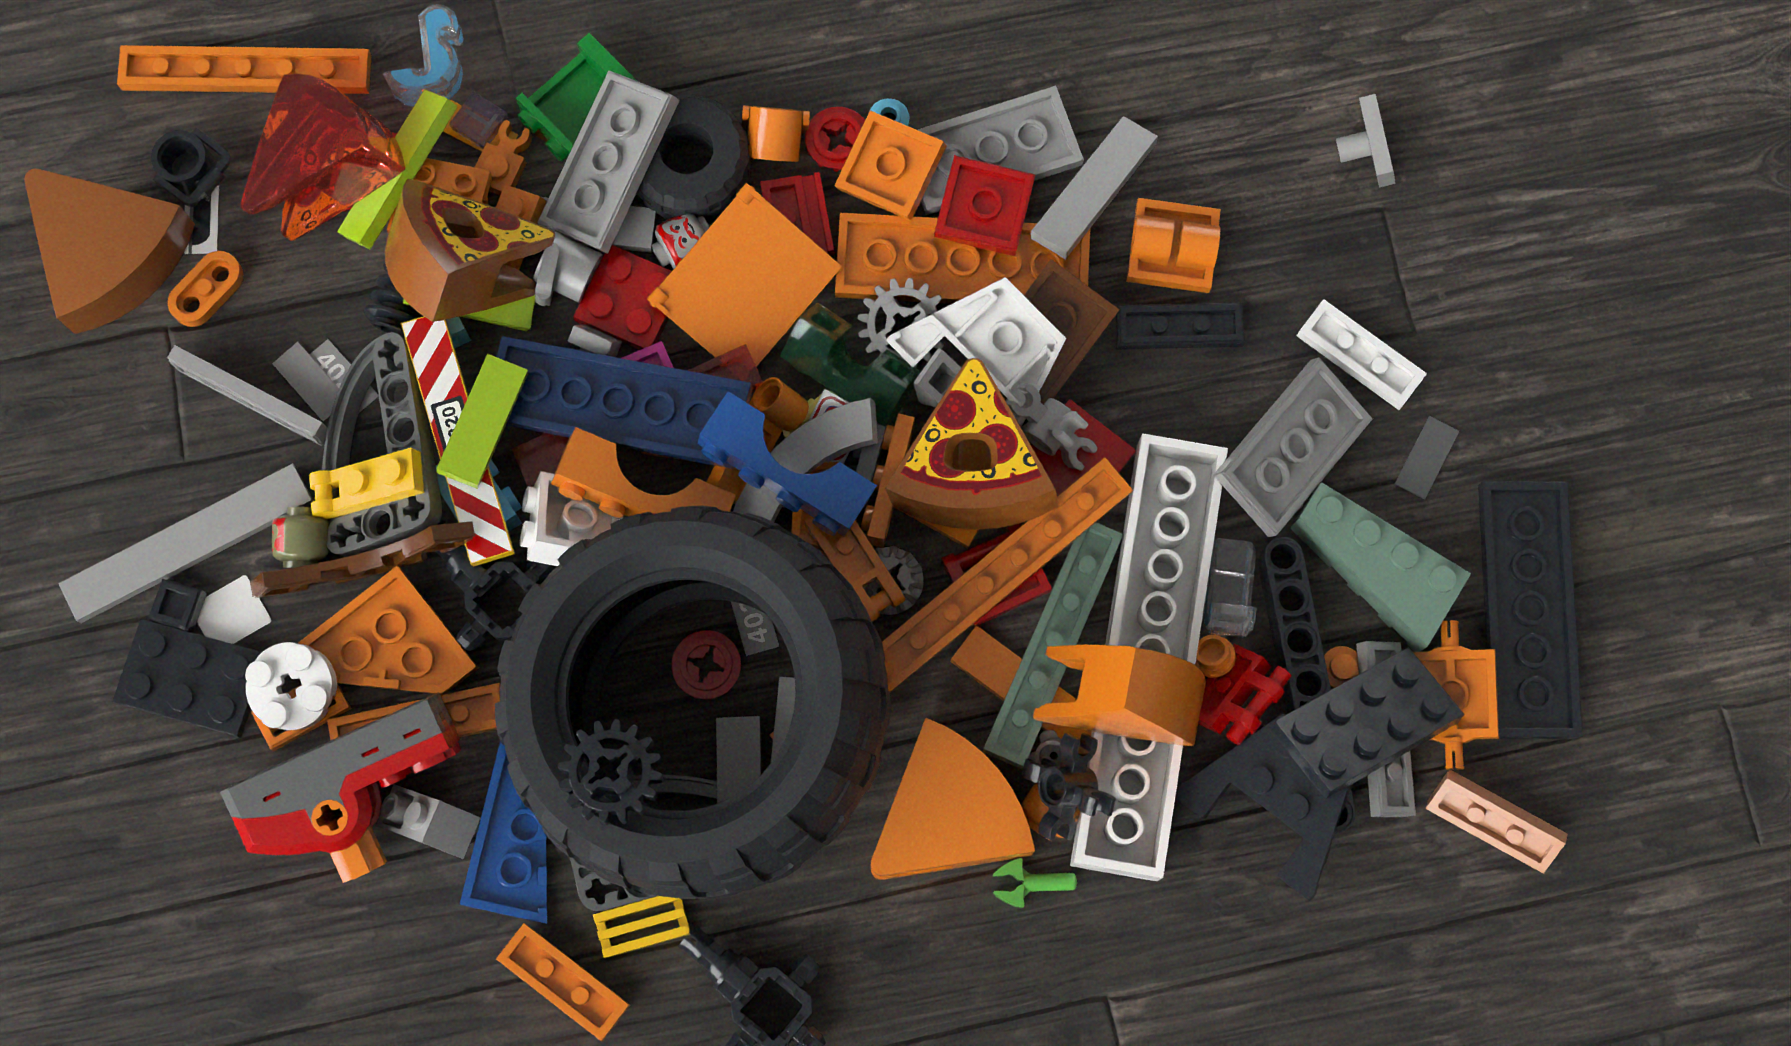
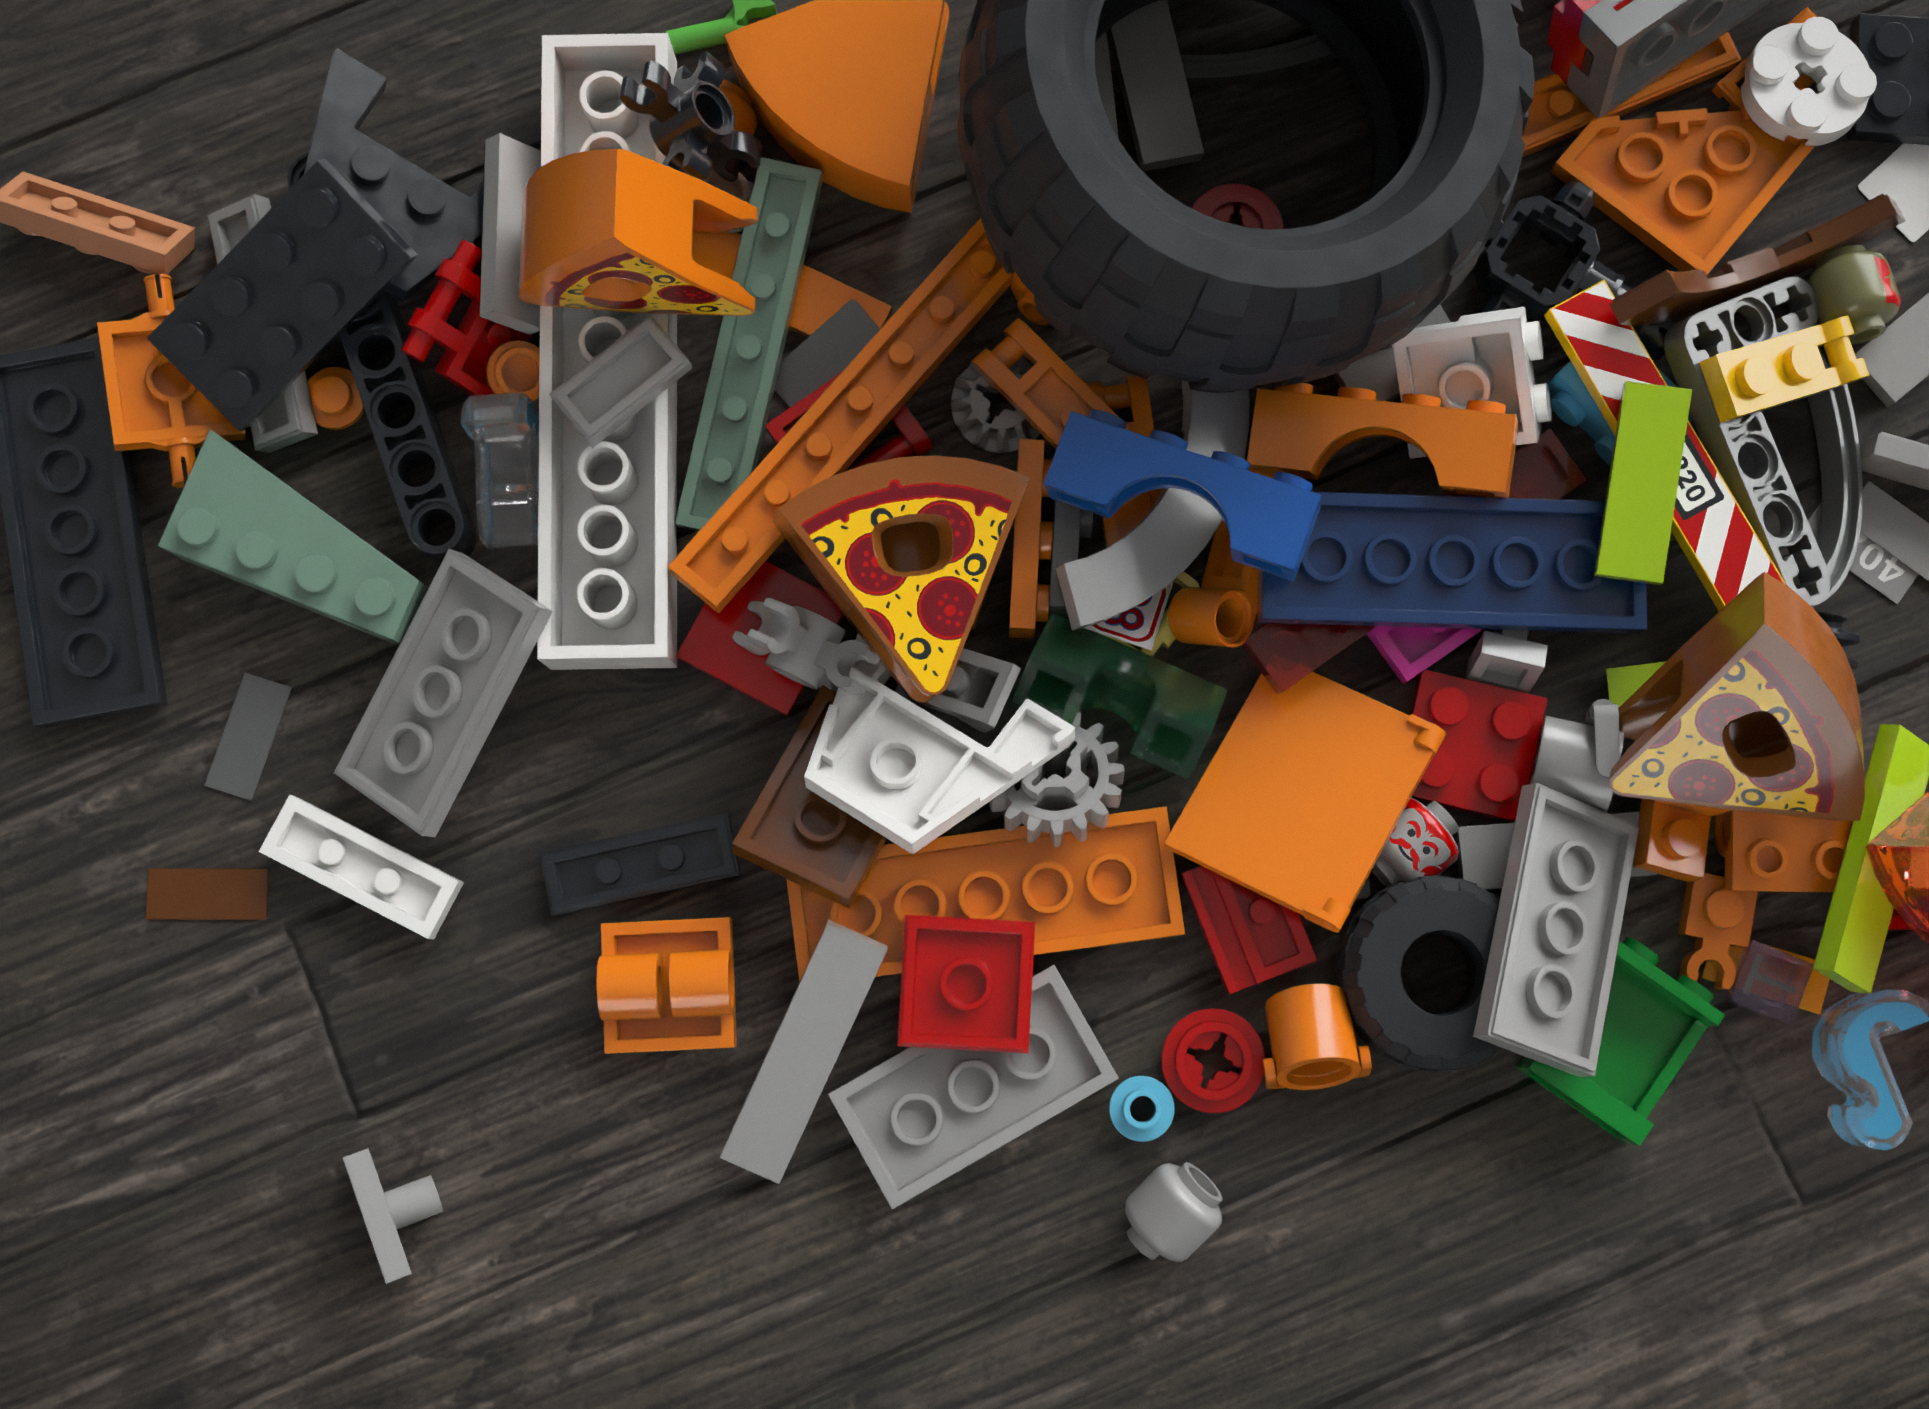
camera: 175 degrees right, 5 degrees up
orange plate [834,110,947,221] -> none
none -> reddish brown sticker [146,868,269,920]
none -> light grey tile [480,133,541,335]
none -> light grey tile [549,314,693,448]
none -> dark grey sticker [775,299,880,407]
none -> light grey head [1125,1162,1223,1262]

